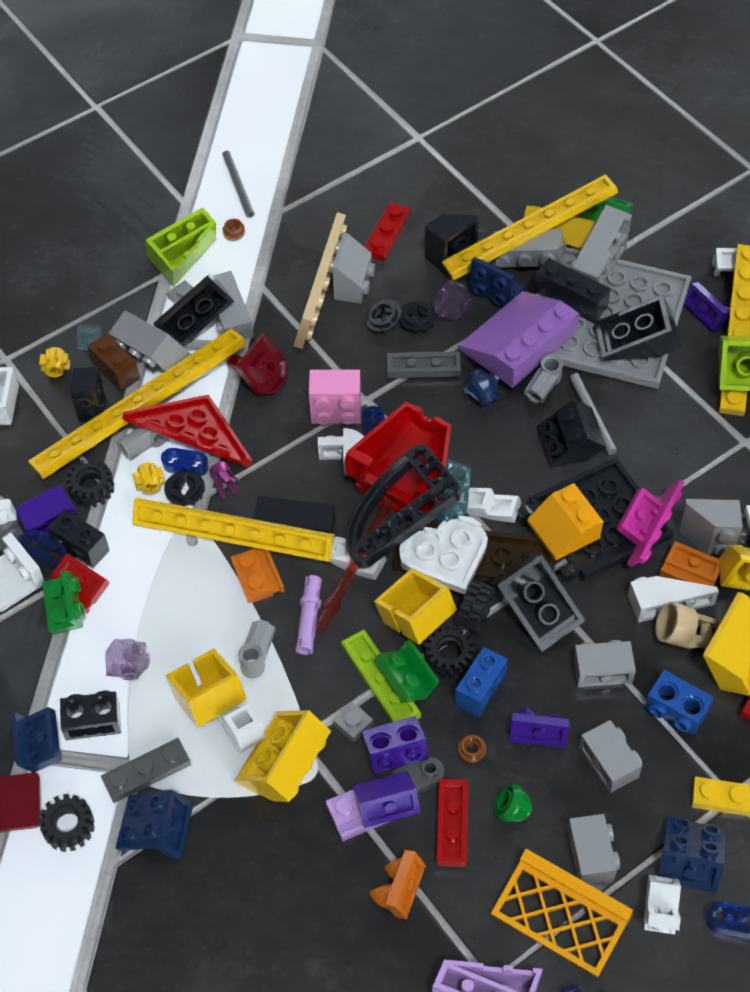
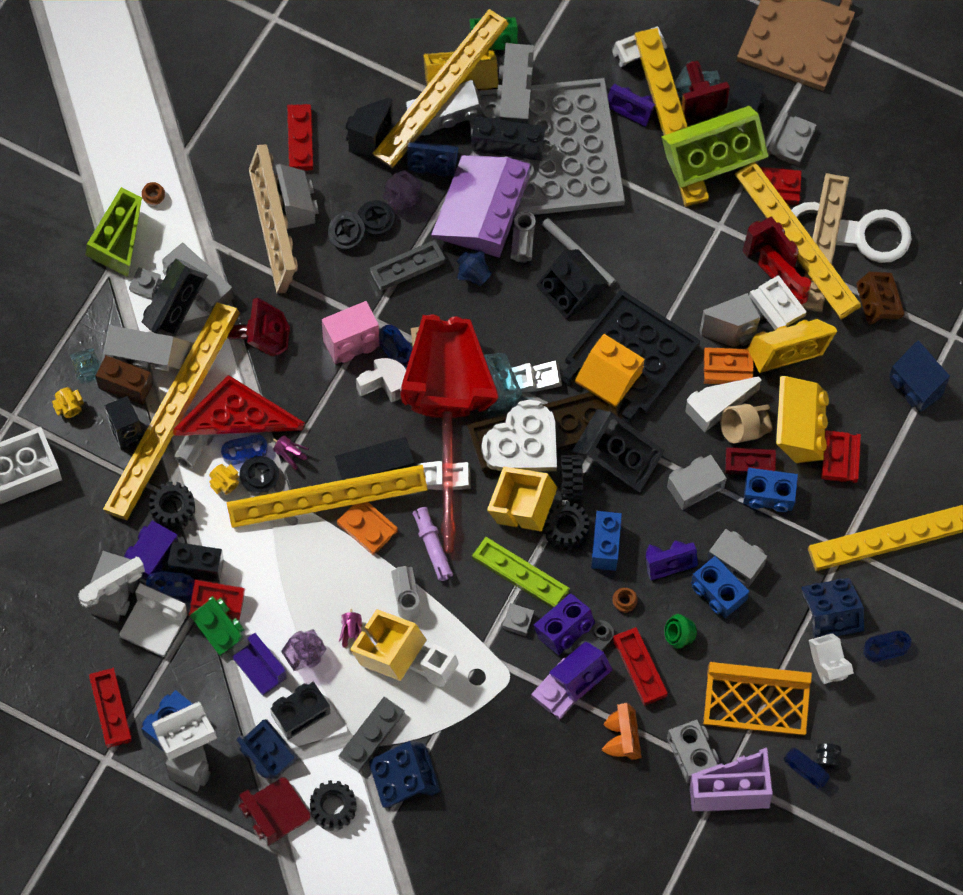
camera: 30 degrees left, 10 degrees up
dark grey piece [222,150,255,218] -> none
yellow slope [234,710,331,802] -> none
black beam [346,445,462,568] -> none
green bracket [374,640,439,703] -> none
light grey brick [567,814,620,884] -> none
black slope [595,295,682,361] -> none
dark pink bracket [616,479,685,567] -> none
none -> dark purple panel [233,632,287,696]
none -> flat silver piece [339,609,362,648]
none -> light grey brick [667,720,719,784]
none -> blue brick [691,556,750,618]
none -> dark red plate [725,447,776,475]

